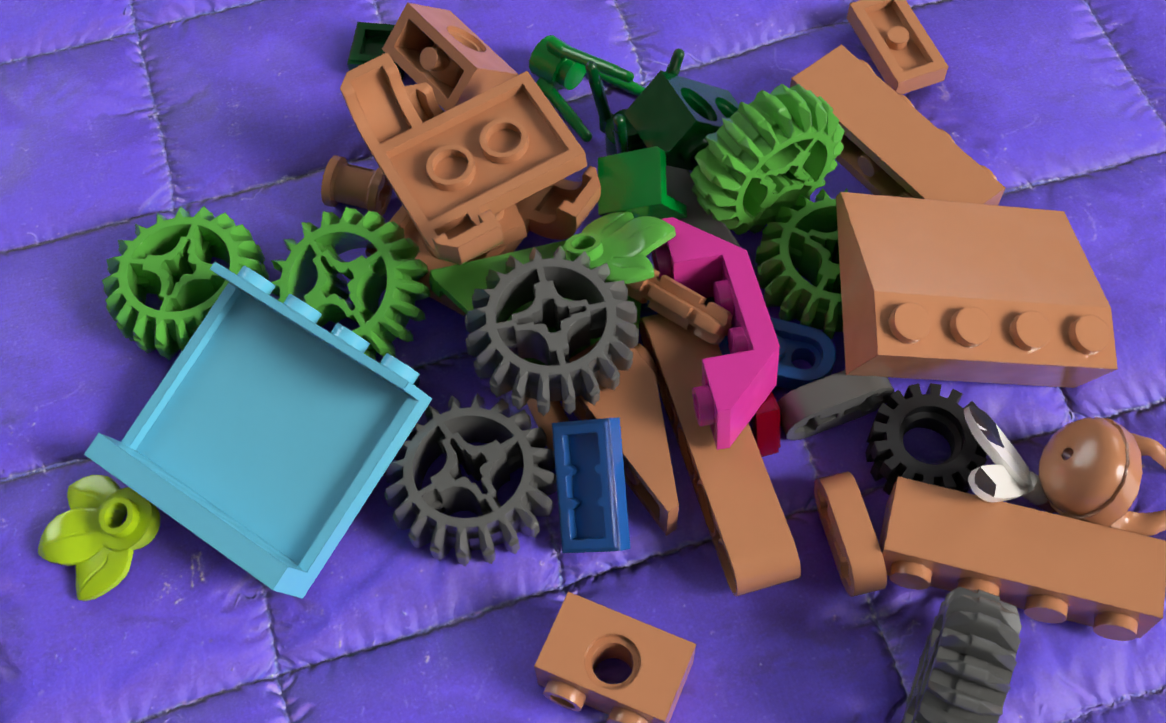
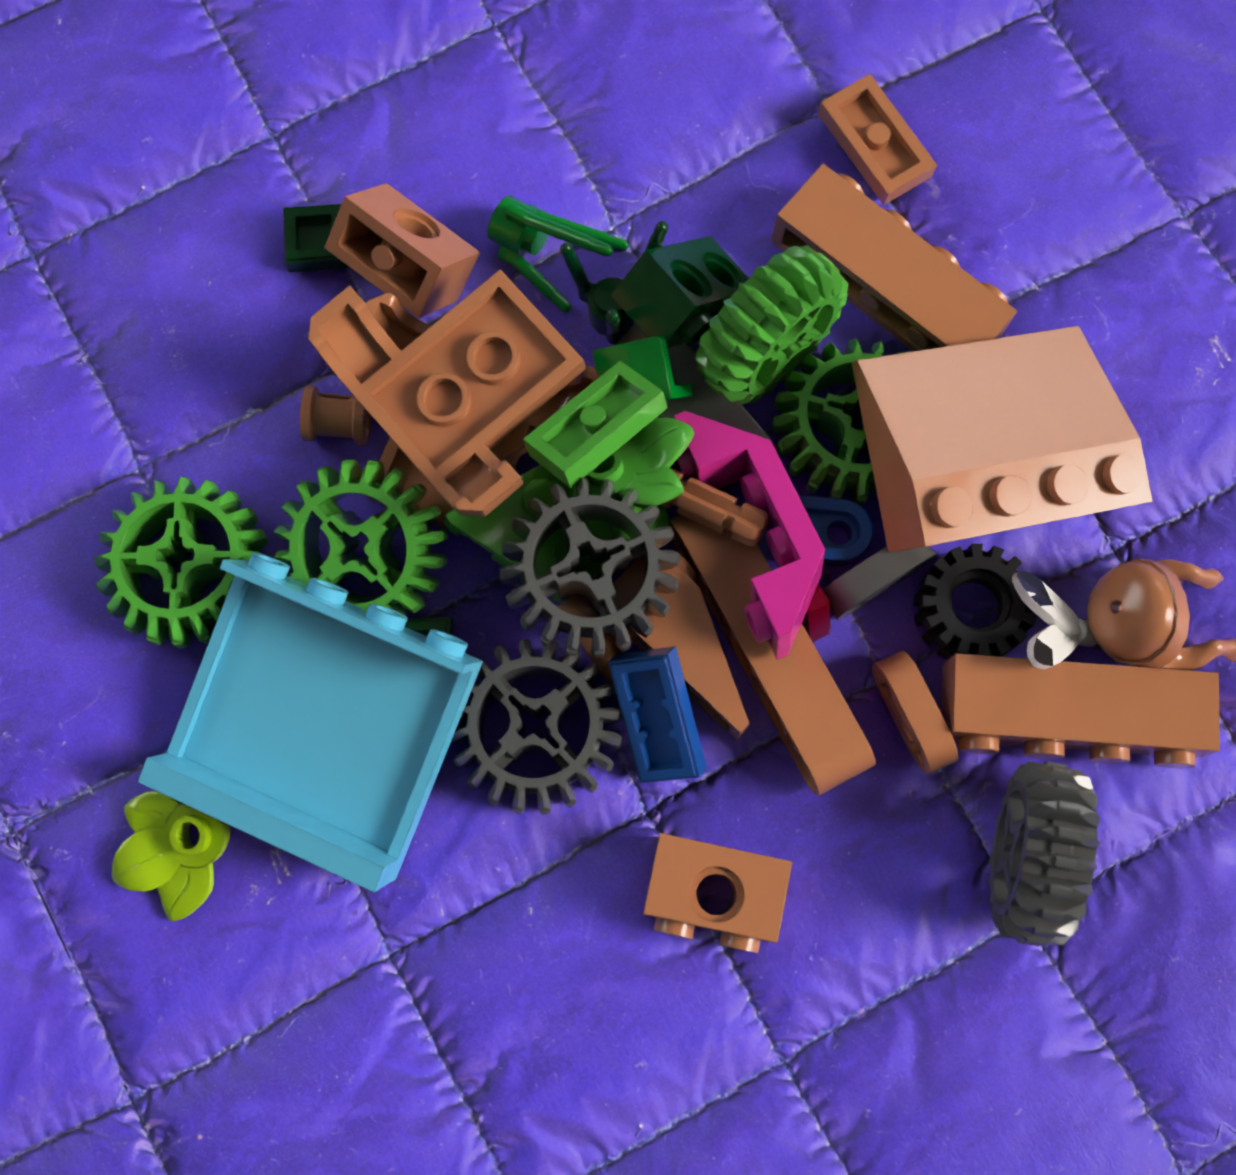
camera: 15 degrees left, 15 degrees up
none -> bright green plate [523,361,668,489]

